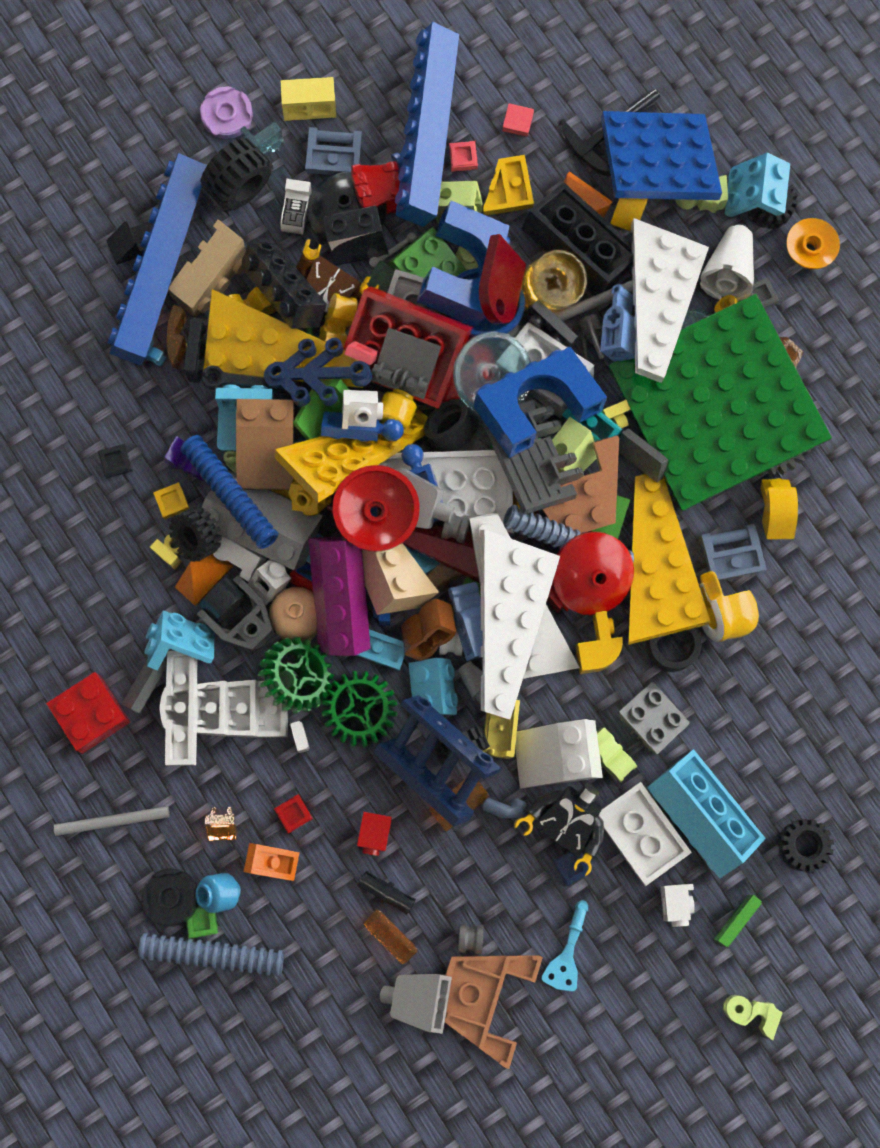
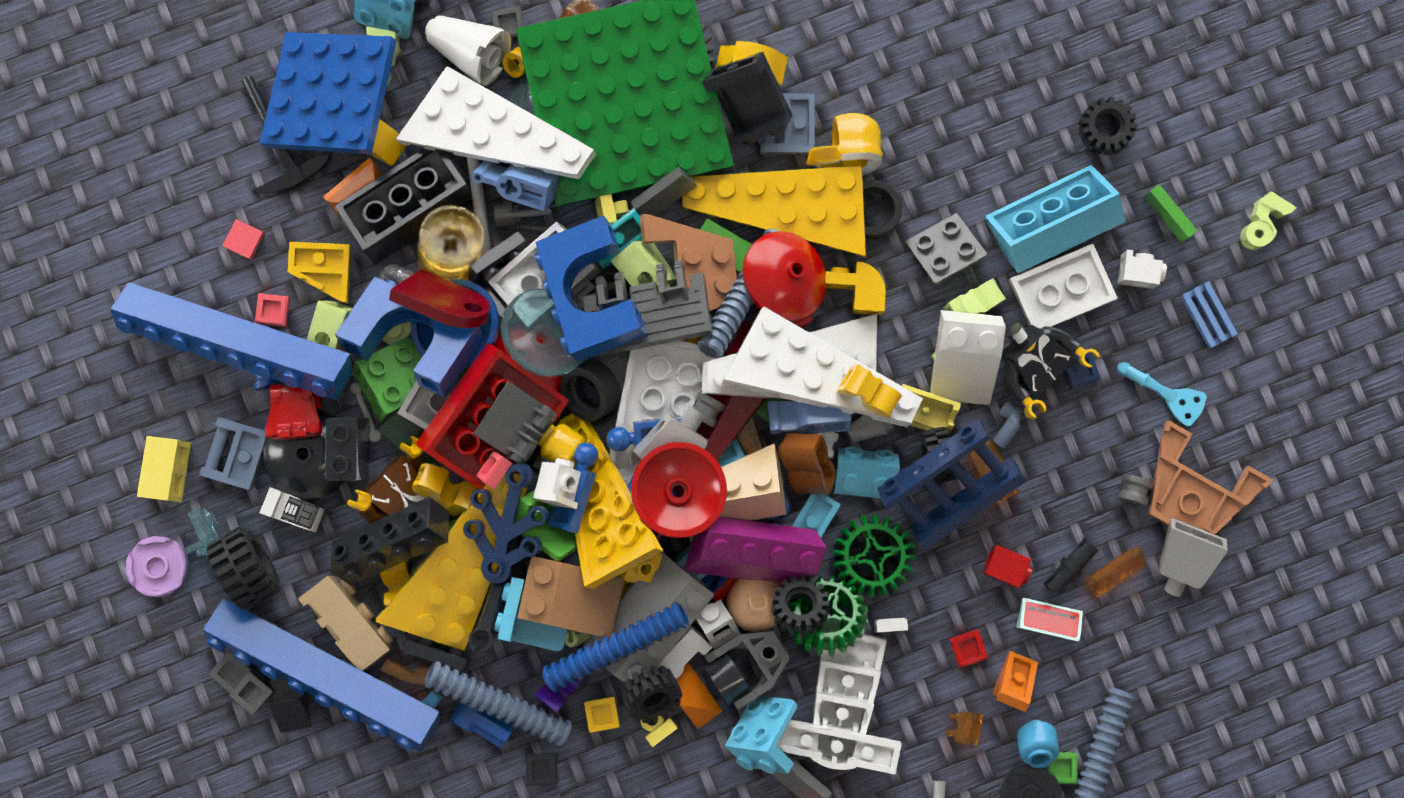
camera: 75 degrees left, 5 degrees up
none -> dark grey slope [208,651,274,715]
none -> clear arm [378,264,414,283]
none -> sand blue piece [425,661,572,747]
none -> blue piece [450,702,515,748]
none -> black panel [702,51,793,145]
none -> black tyre [772,575,829,637]
none -> yellow leg [836,364,902,418]
none -> slope [1016,598,1083,642]
none -> medium blue tile [1180,281,1237,349]

